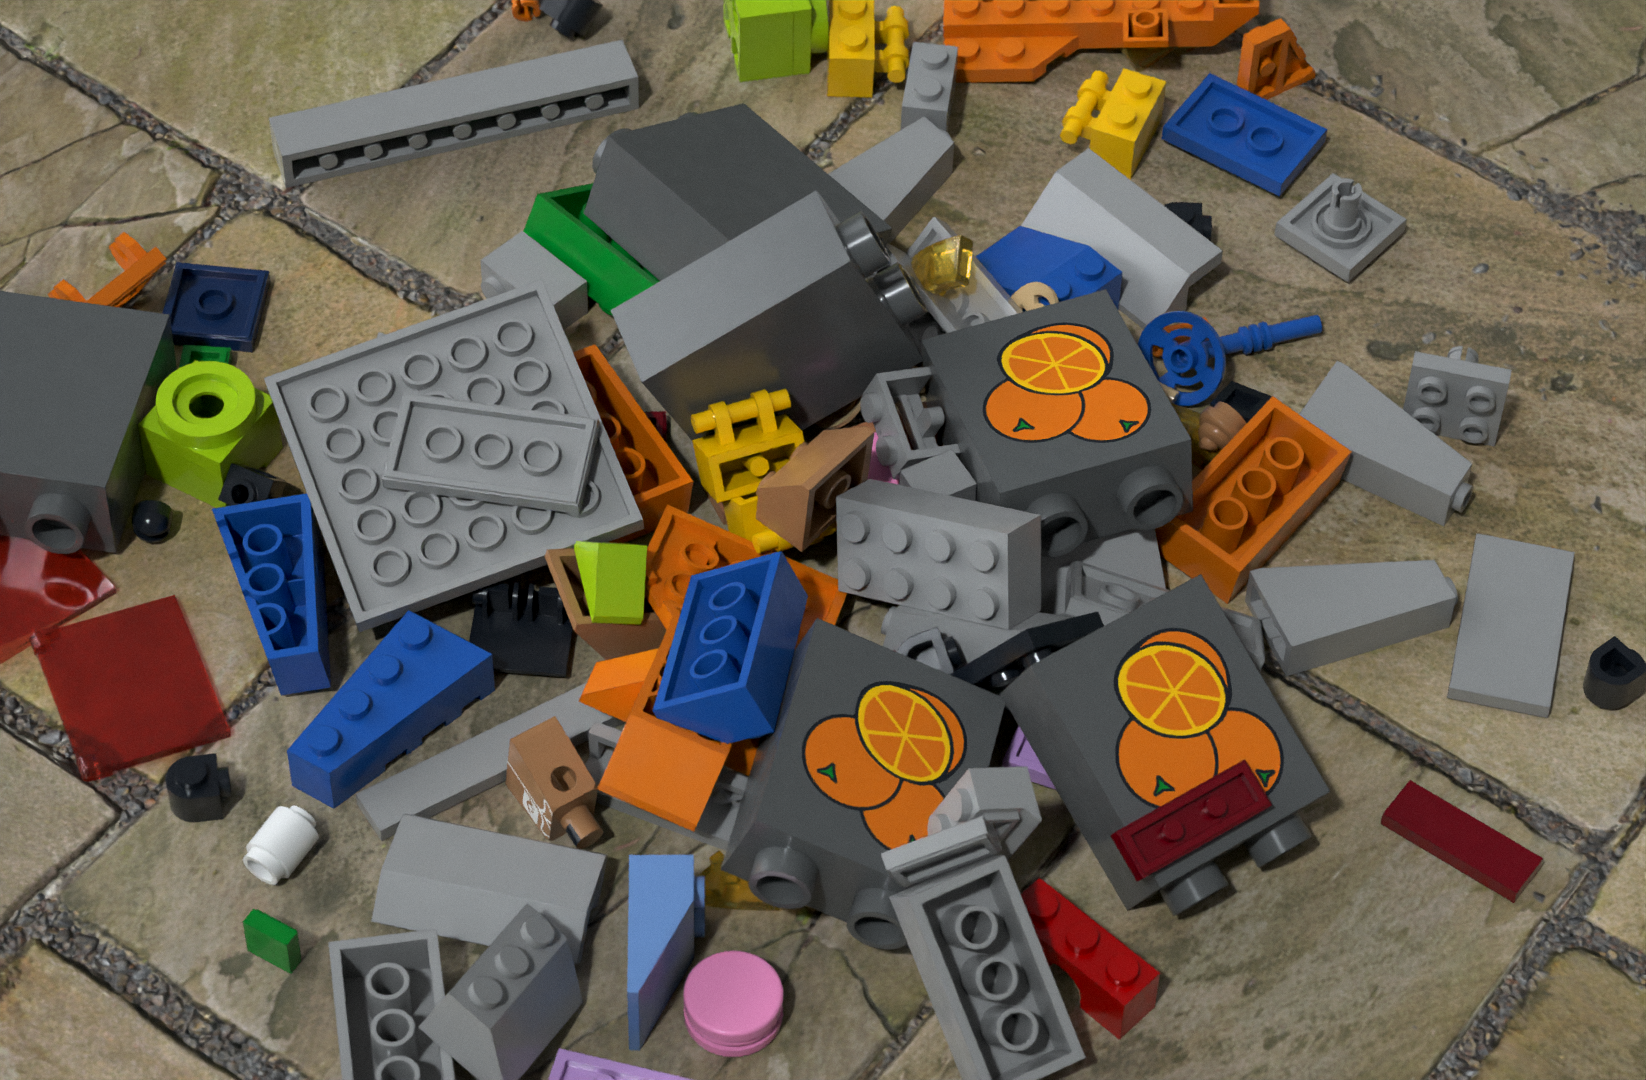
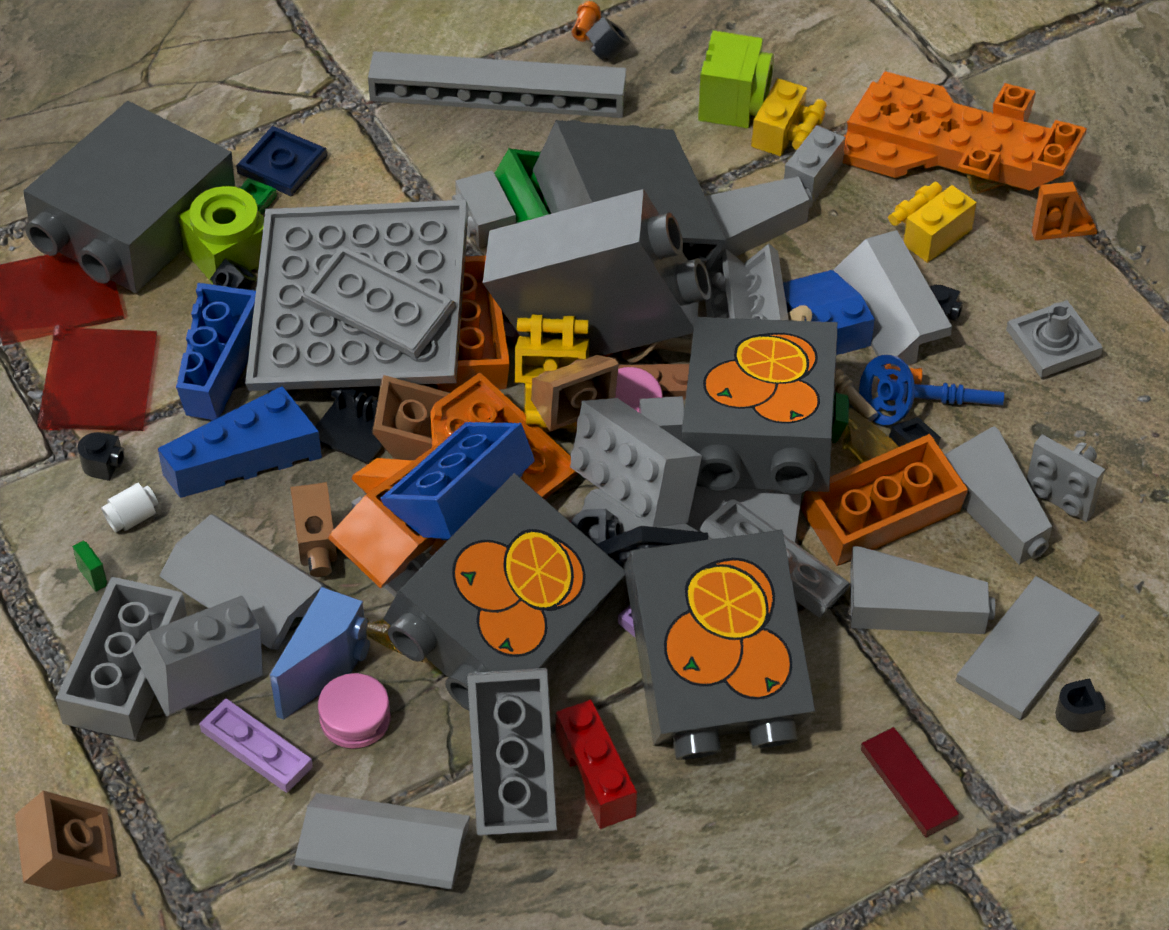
camera: 25 degrees right, 0 degrees up
orange piece [48,232,167,308] -> none
black hinge [132,500,173,543] -> none
light grey tile [356,682,624,841] -> none
lime slope [574,541,647,625] -> none
light grey window [860,366,961,480] -> none
light grey tile [881,816,1002,888] -> none
clear yellow slope [911,235,973,296] -> none
light grey window [927,766,1042,861] -> none
dark red tile [1110,759,1272,882] -> none
blue plate [1162,73,1327,197] -> none
medium nougat plate [1198,401,1246,451] -> none

